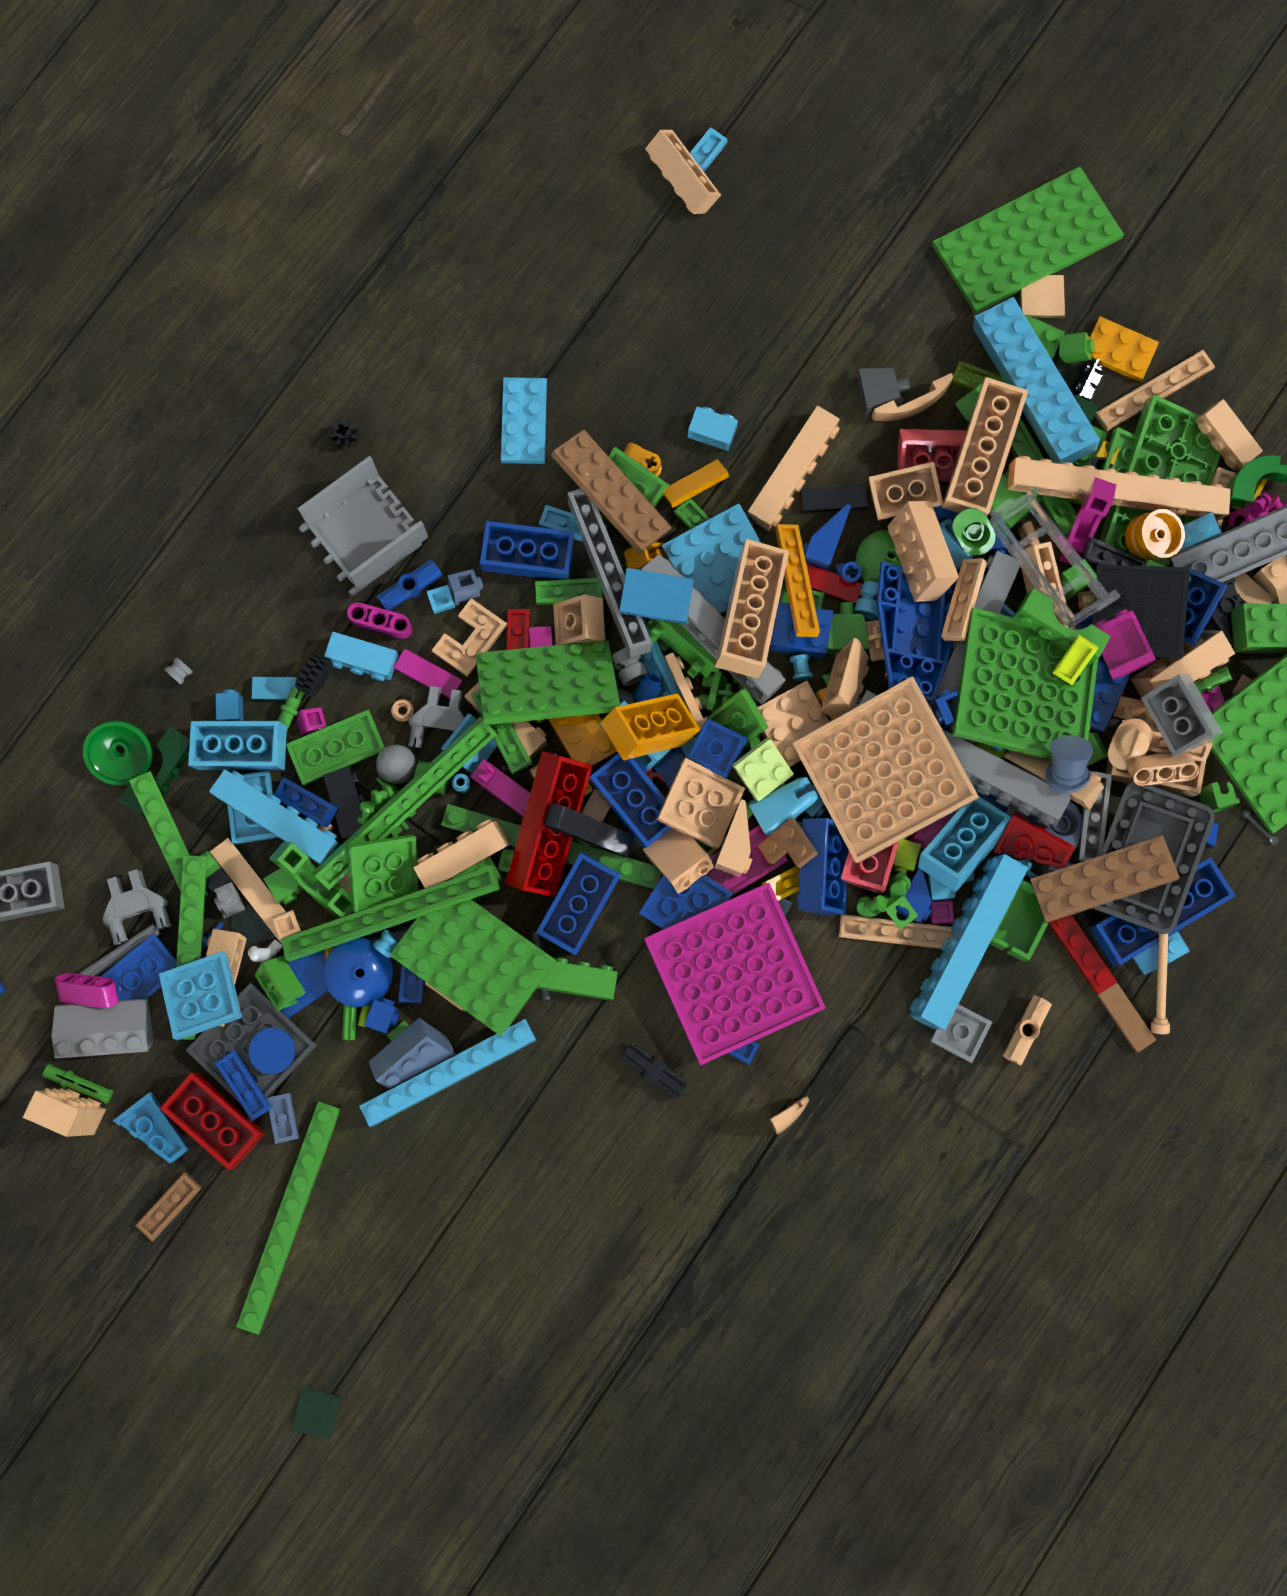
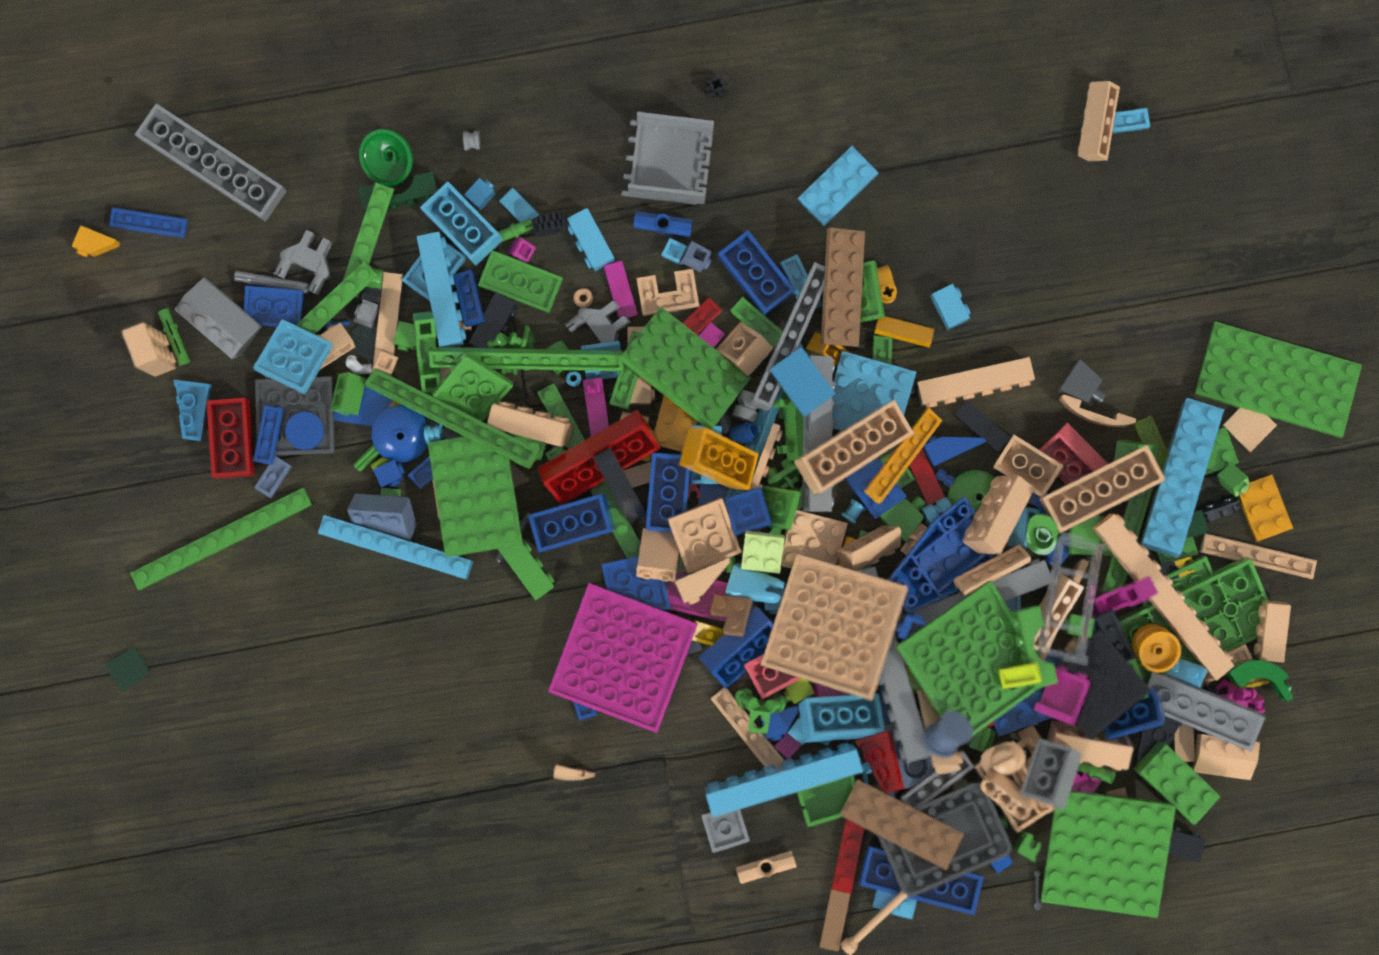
camera: 45 degrees right, 5 degrees up
dark pink beam [55,973,118,1008] -> none
medium nougat tile [135,1172,202,1241] -> none
dark pink beam [347,603,412,639] -> none
light grey piece [376,745,416,784] -> none
black piece [621,1043,688,1099] -> none
blue bush [841,562,862,583] -> none

